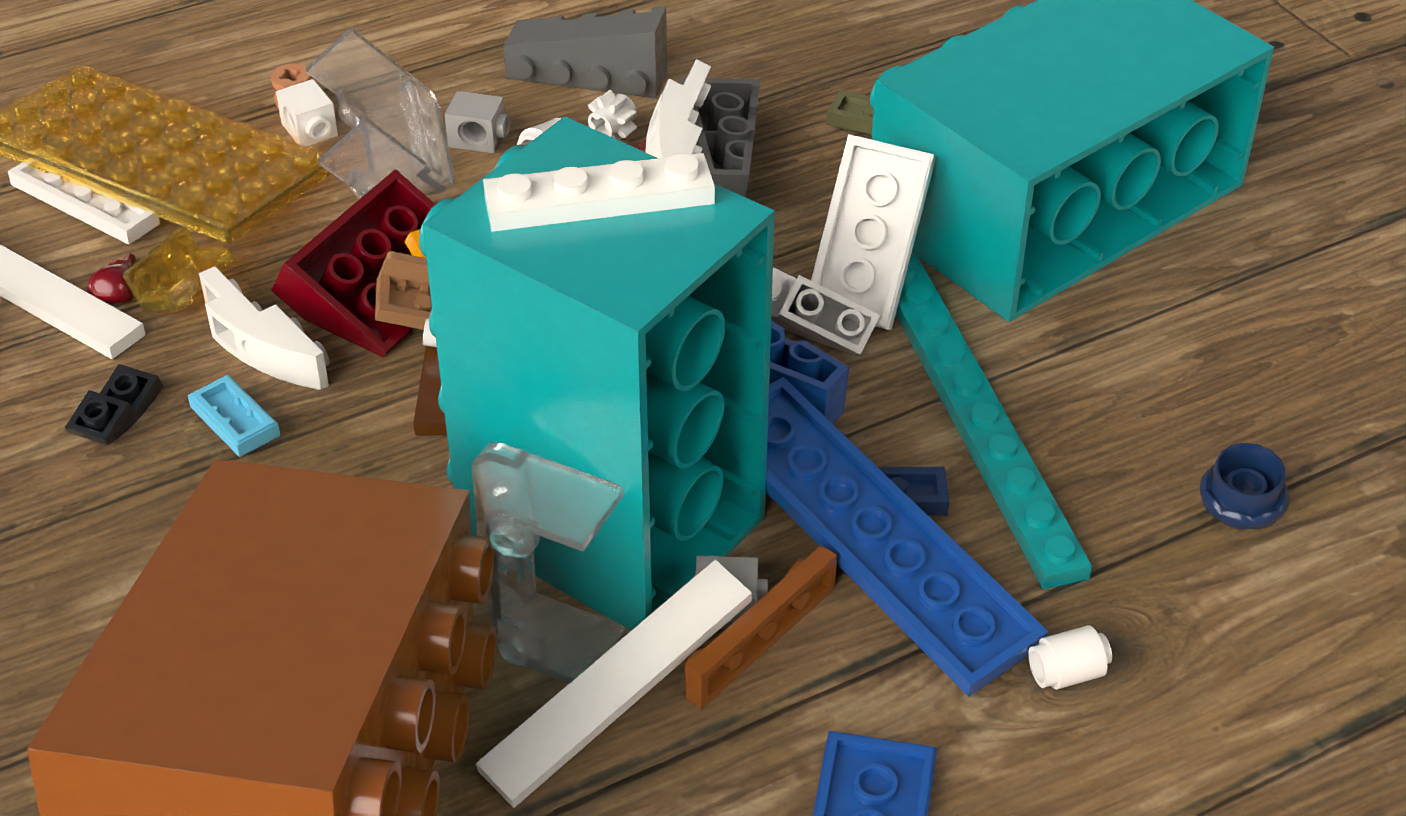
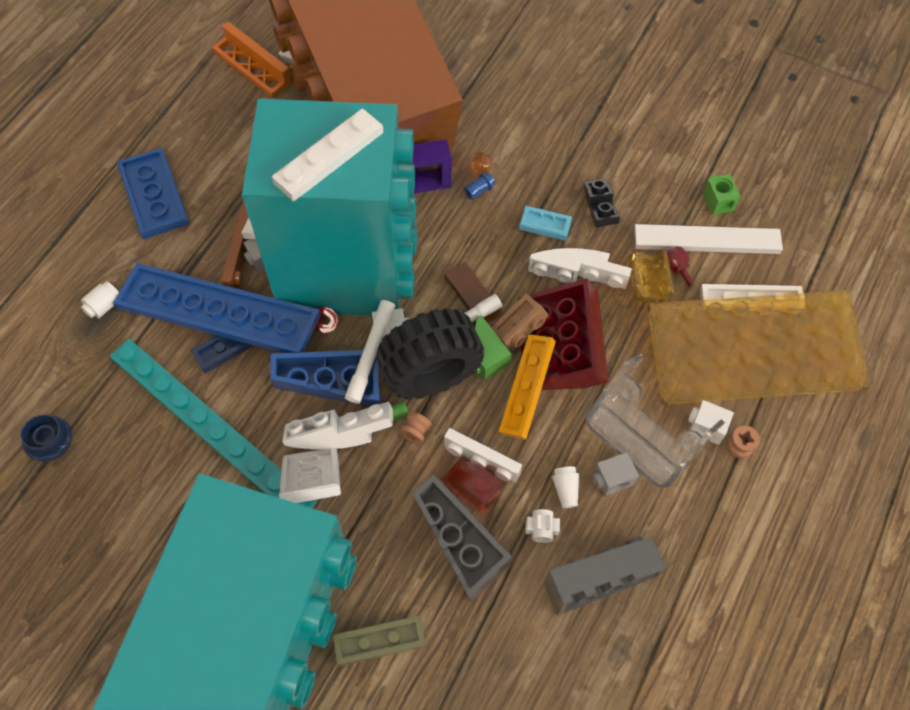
camera: 145 degrees right, 20 degrees up
white slope [646,59,711,158] -> none

